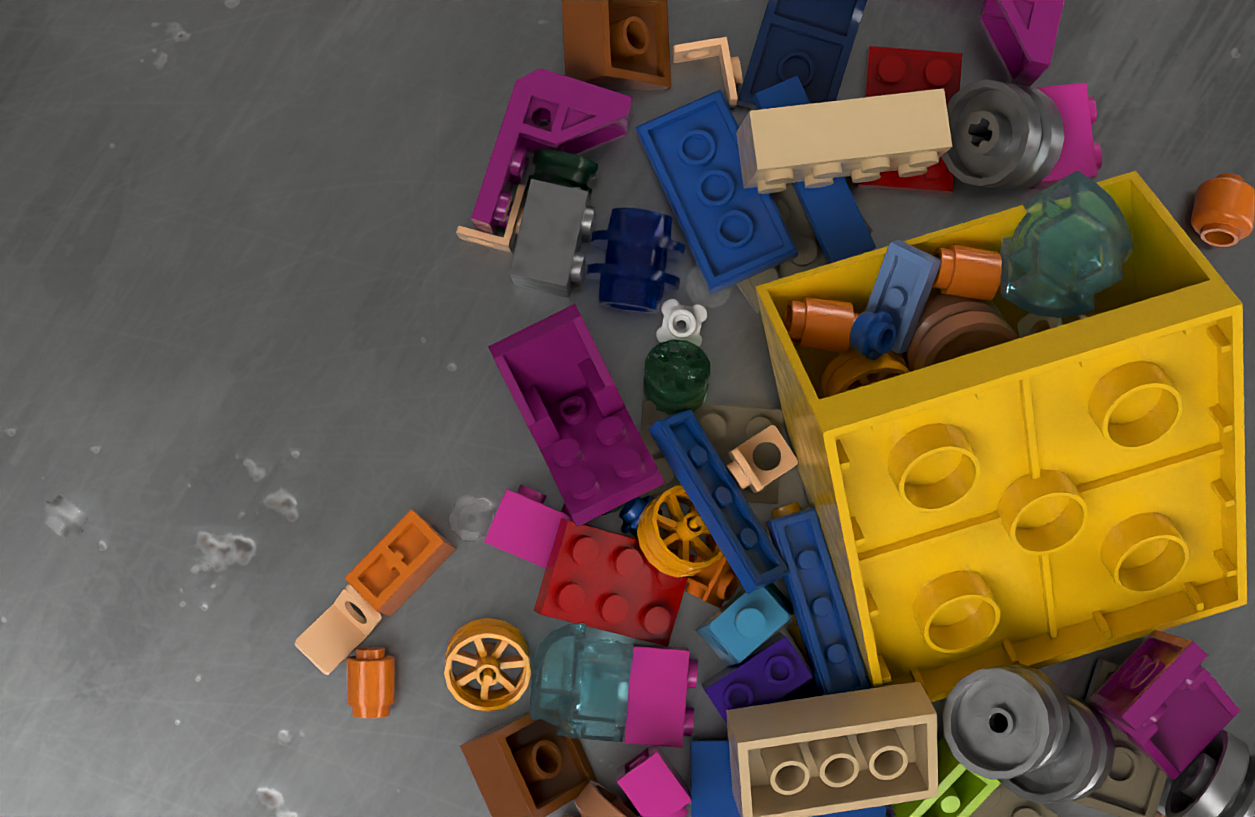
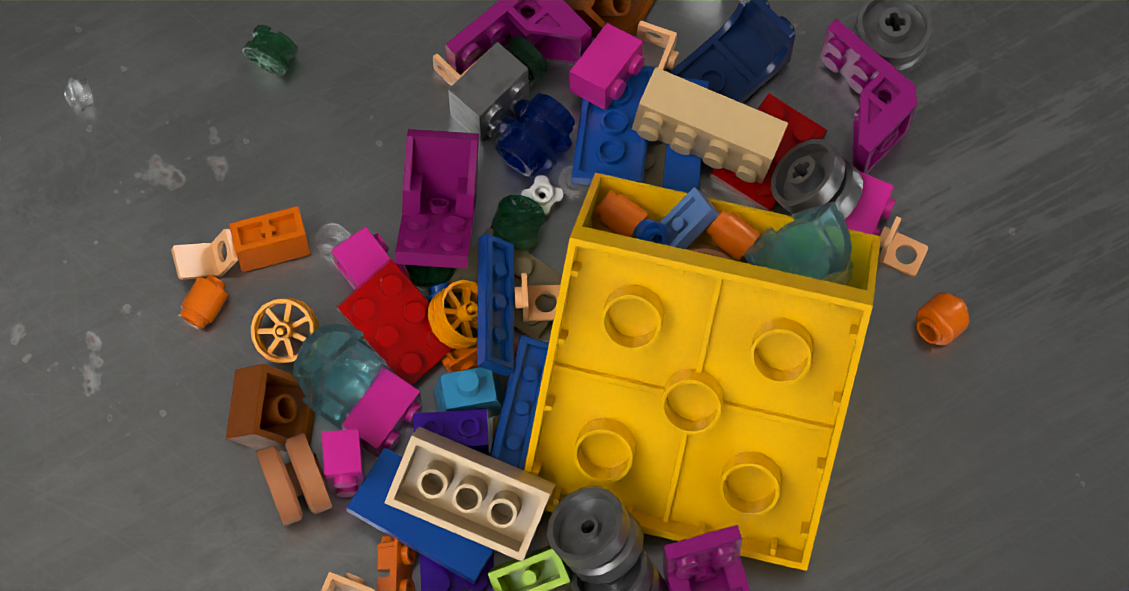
camera: 30 degrees right, 15 degrees down
none -> clear green wheel [242,25,298,75]
none -> dark pink brick [569,23,645,110]
none -> light nougat bracket [878,216,928,277]

